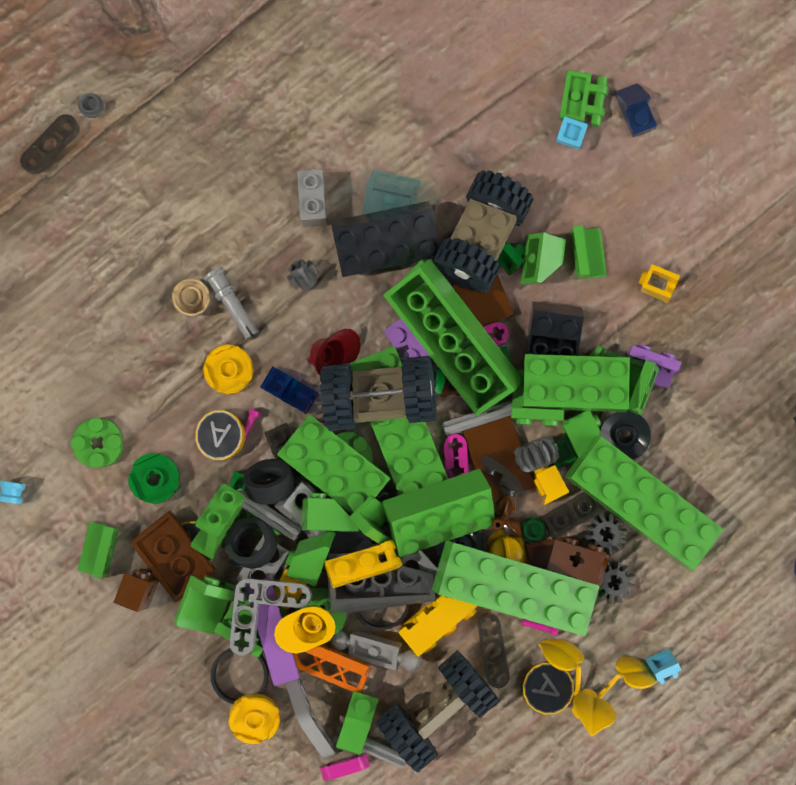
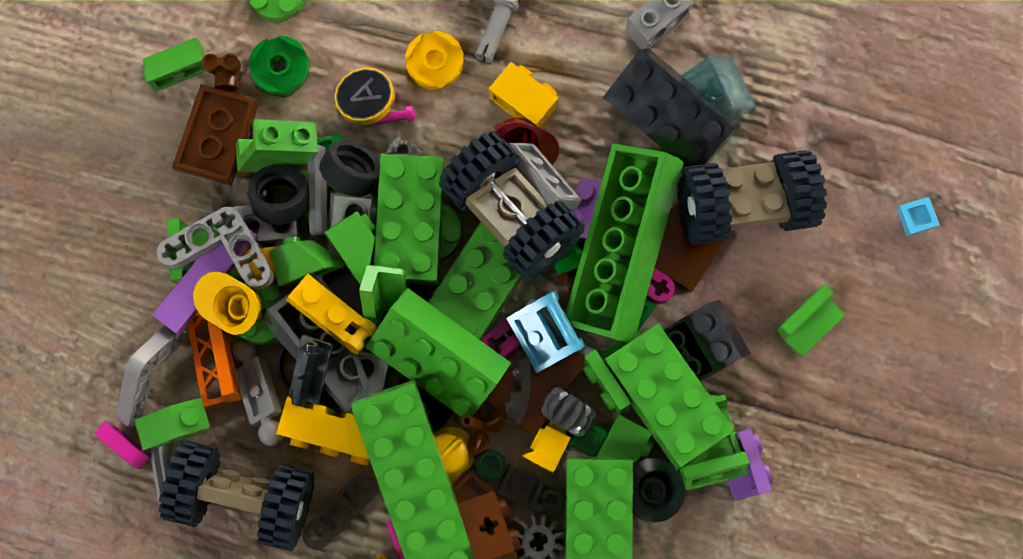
camera: 50 degrees right, 5 degrees down
reddish brown brick [113,568,159,612] -> none
bright green bracket [174,575,248,634] -> none
black tyre [211,648,269,704] -> none
yellow tile [228,693,280,744] -> none
clear blue slope [260,366,318,415] -> none
dark grey gear [287,259,319,290] -> none
green tile [497,242,525,276] -> none
bright green slope [521,232,566,285] -> none
bright green plate [559,70,609,127] -> none
dark blue slope [614,83,657,137] -> none
yellow window [638,264,680,304] -> none
none -> reddish brown plate [202,53,241,92]
none -> black hinge [289,334,333,406]
none -> yellow brick [488,62,559,128]
none -> medium azure plate [506,290,586,373]
none -> light grey tile [509,143,581,209]

